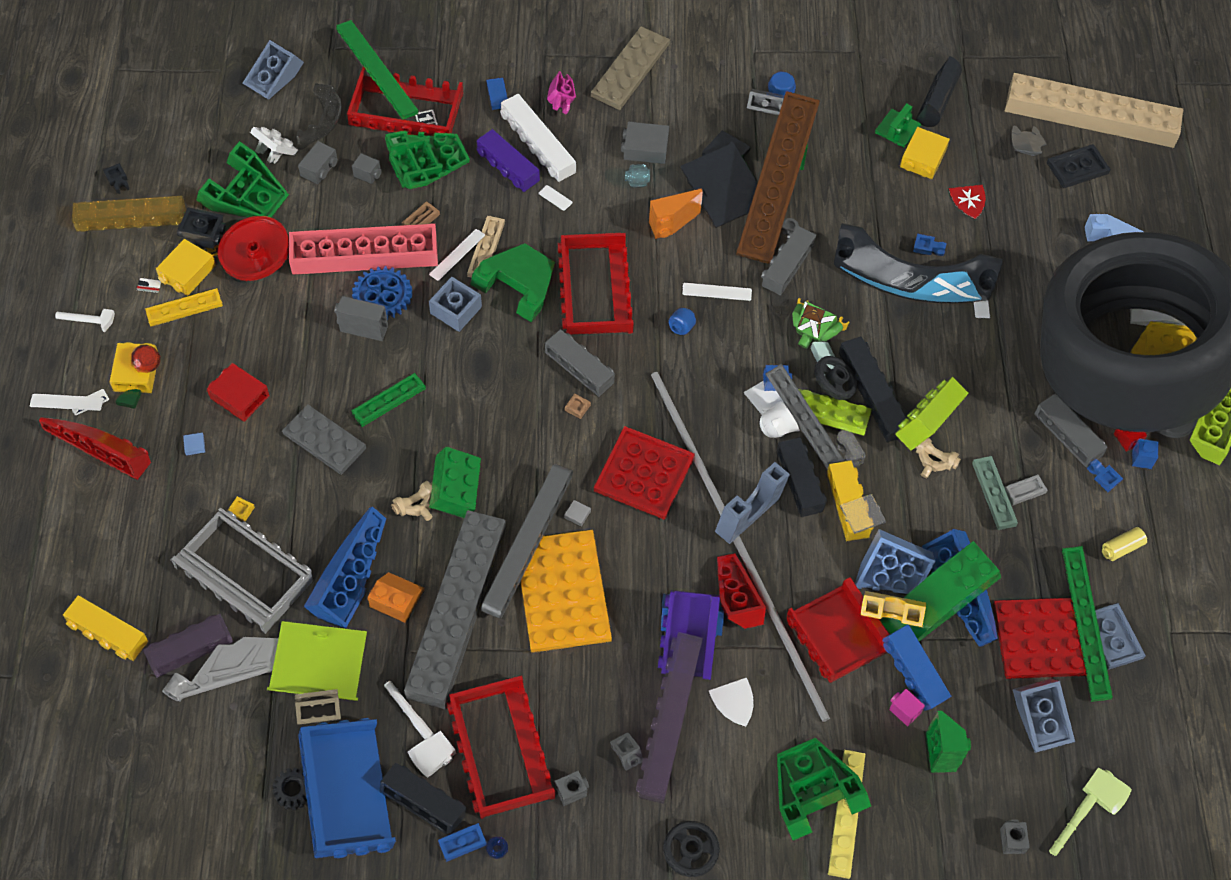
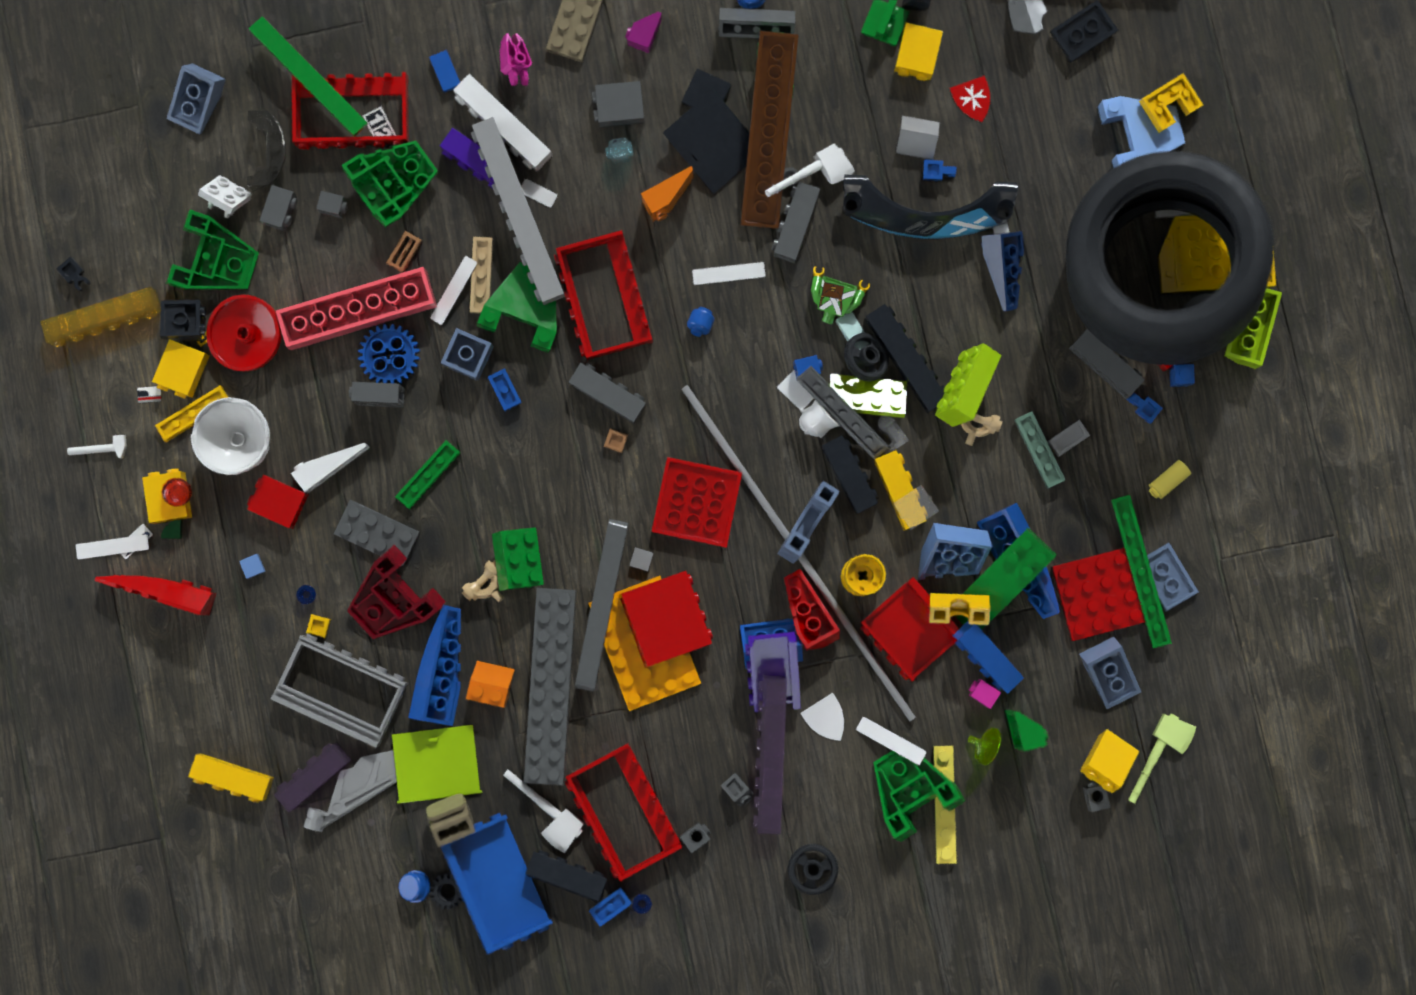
camera: 10 degrees left, 25 degrees up
none -> white rock [191,398,270,475]
none -> white slope [291,443,370,493]
none -> clear blue plate [296,585,316,604]
none -> dark red wedge [347,544,446,639]
none -> blue piece [399,870,430,903]
none -> light grey brick [470,117,565,305]
none -> blue plate [488,368,522,411]
none -> red panel [619,571,713,668]
none -> magenta slope [625,12,662,53]
none -> white piece [765,143,855,197]
none -> yellow wheel [841,554,886,596]
none -> white sticker [856,717,926,765]
none -> light grey slope [896,116,940,160]
none -> clear neon green shield [968,727,1001,765]
none -> dark blue wedge [981,231,1024,311]
none -> yellow brick [1080,729,1139,793]
none -> yellow plate [1139,73,1203,133]

